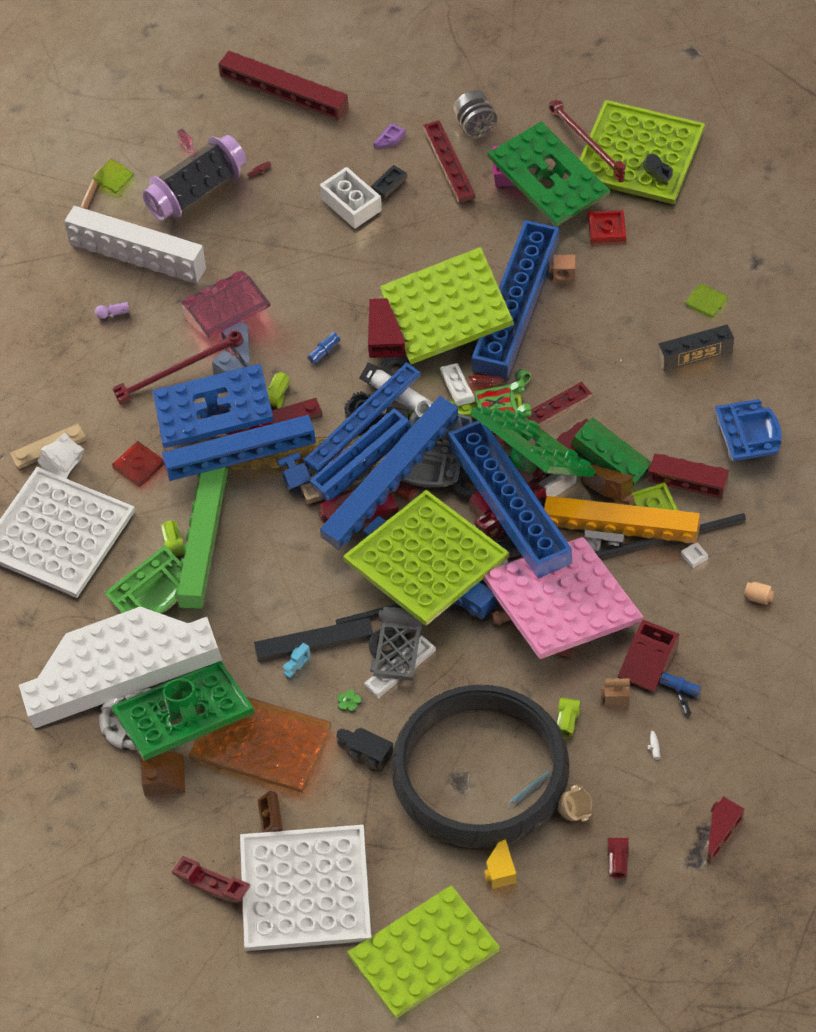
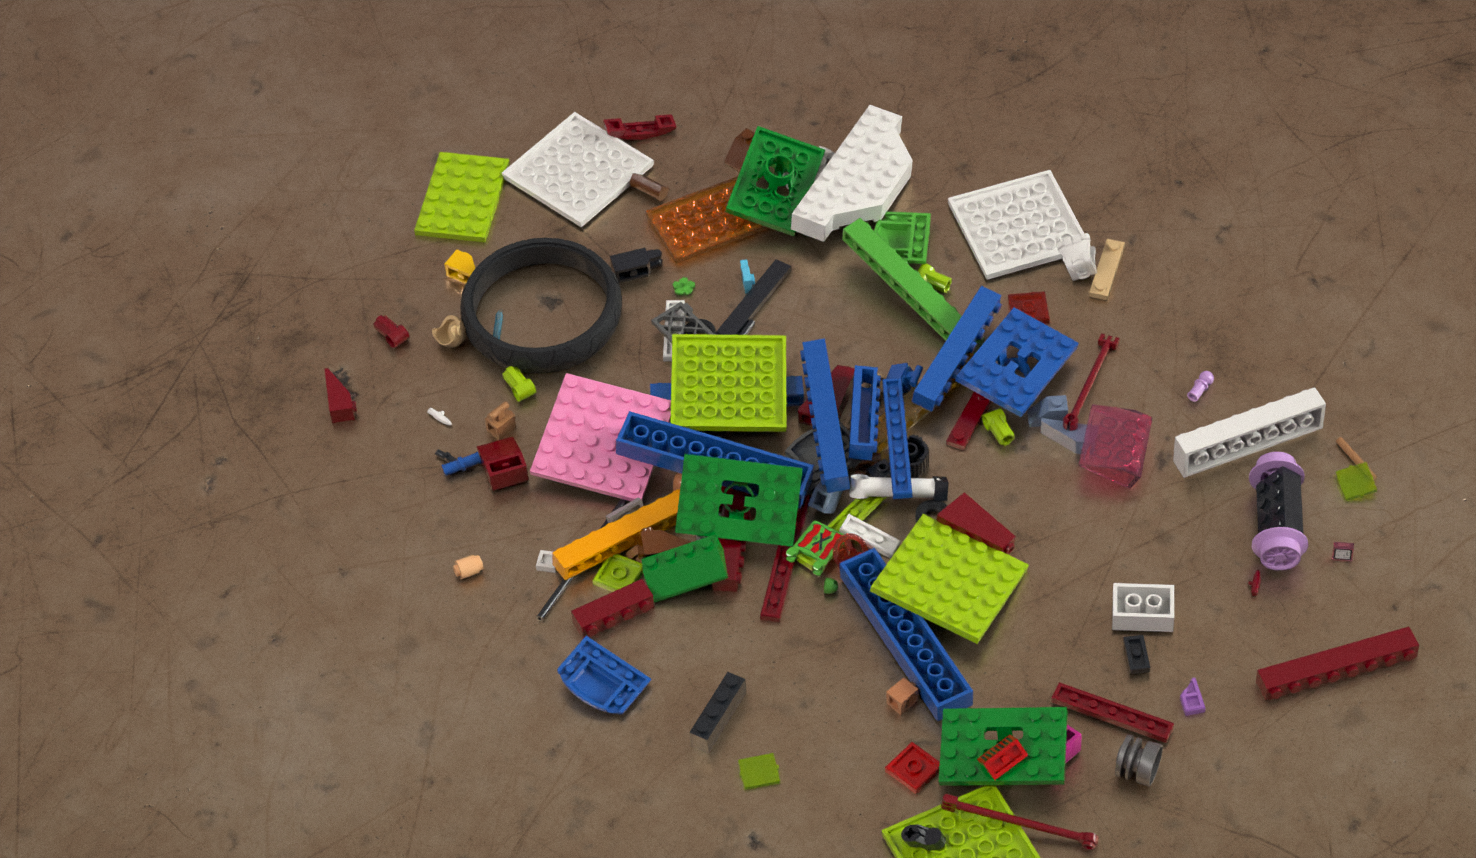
camera: 135 degrees right, 5 degrees down
blue pin [307,332,341,364] -> none
none -> red panel [977,735,1028,780]

